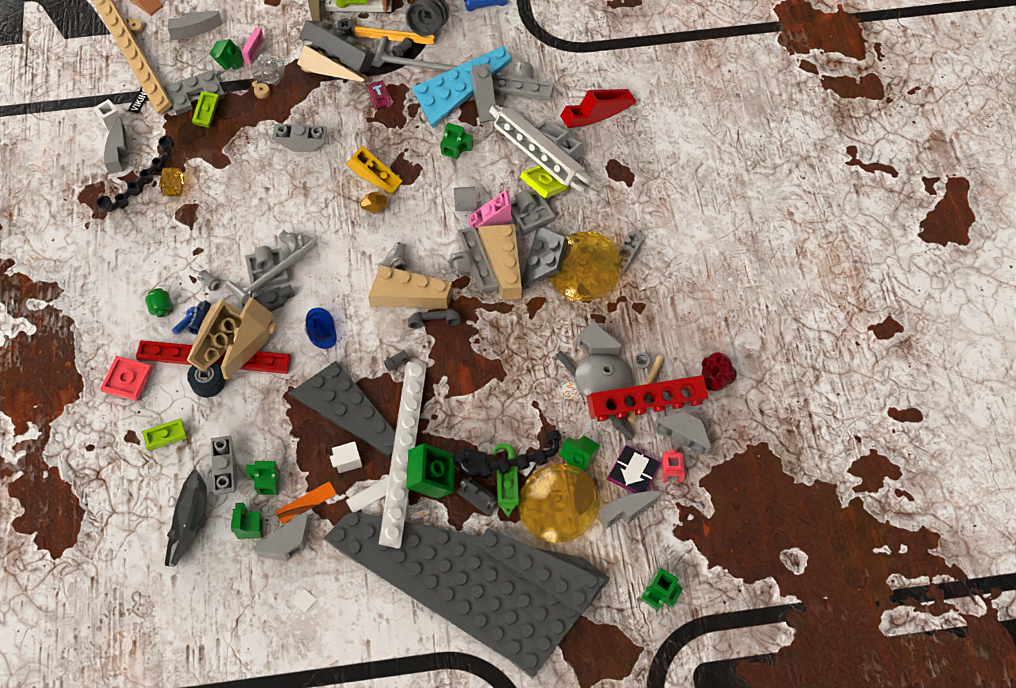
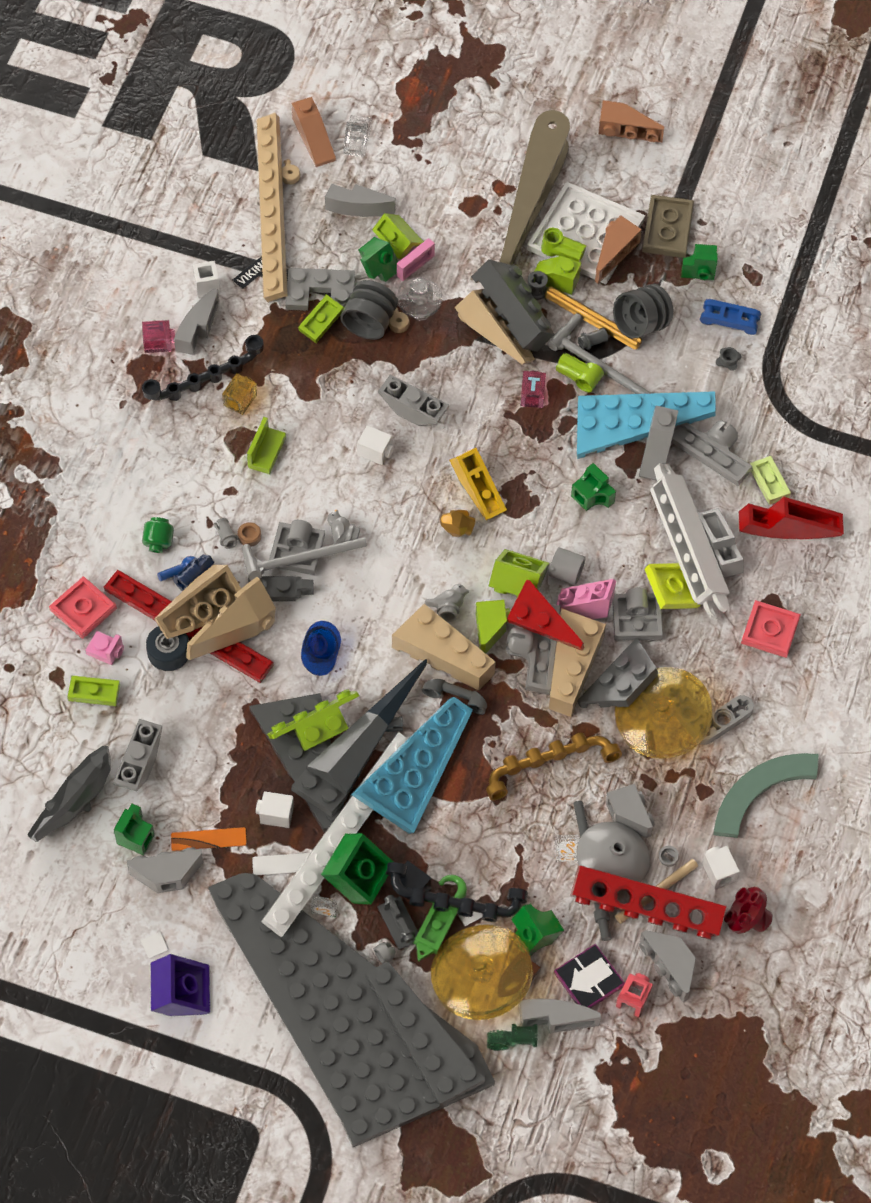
camera: 25 degrees right, 0 degrees up
green brick [246,461,280,495] -> none
green brick [639,568,683,610] -> none
none -> bright pink bracket [86,631,124,665]
none -> clear pink brick [142,320,175,353]
none -> dark purple slope [151,954,210,1016]
none -> medium nougat tile [238,522,261,547]
none -> lime panel [247,417,286,475]
none -> lime bracket [267,689,359,750]
none -> dark grey plate [291,659,427,817]
none -> dark grey wheel [341,280,398,340]
none -> medium azure wing [351,697,473,834]
none -> white brick [357,426,394,465]
none -> lime panel [372,213,424,259]
none -> light grey hinge [373,942,395,964]
none -> lime slope [475,600,510,654]
none -> pearl gold bar [486,733,622,801]
none -> clear green connector [487,1023,538,1051]
none -> lime slope [488,549,549,598]
none -> red wing [507,580,585,651]
none -> lime slope [534,256,581,295]
none -> lime piece [556,353,604,393]
none -> white brick [702,846,740,889]
none -> sand green tile [713,753,819,838]
none -> dark grey plate [716,347,741,371]
none -> coral plate [741,600,801,658]
none -> yellowish green plate [750,456,791,505]

